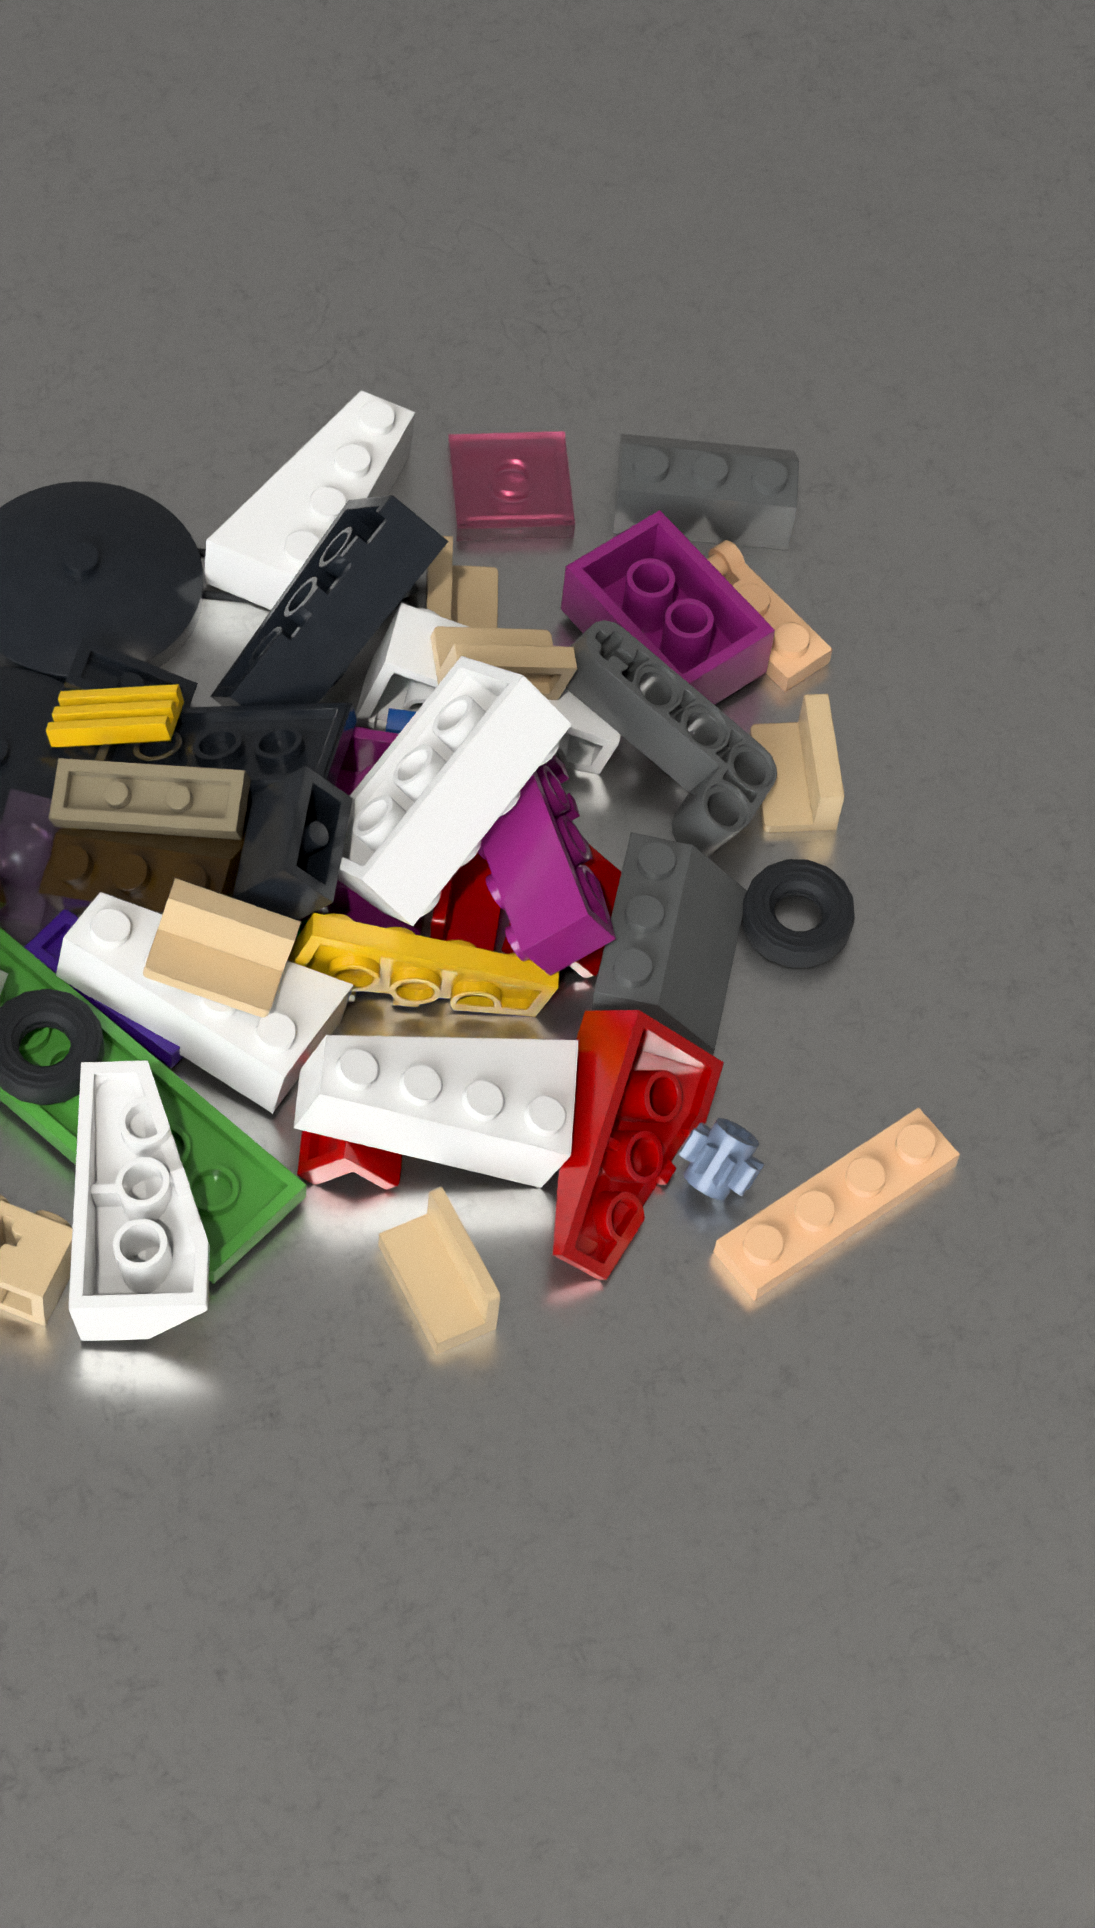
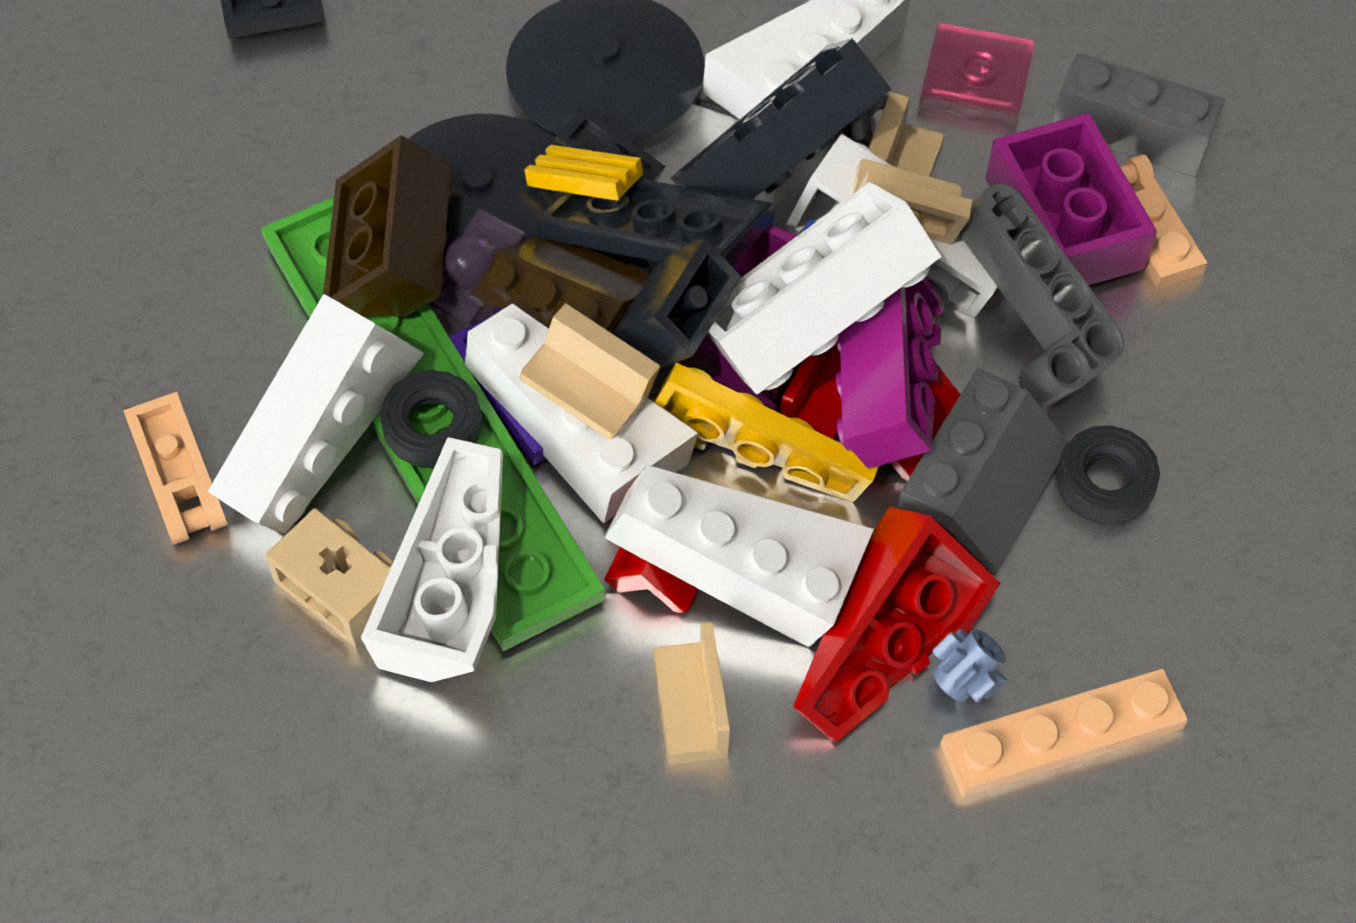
camera: 25 degrees right, 0 degrees up
dark tan plate [49,758,251,840] -> none
tan panel [749,694,845,833] -> none

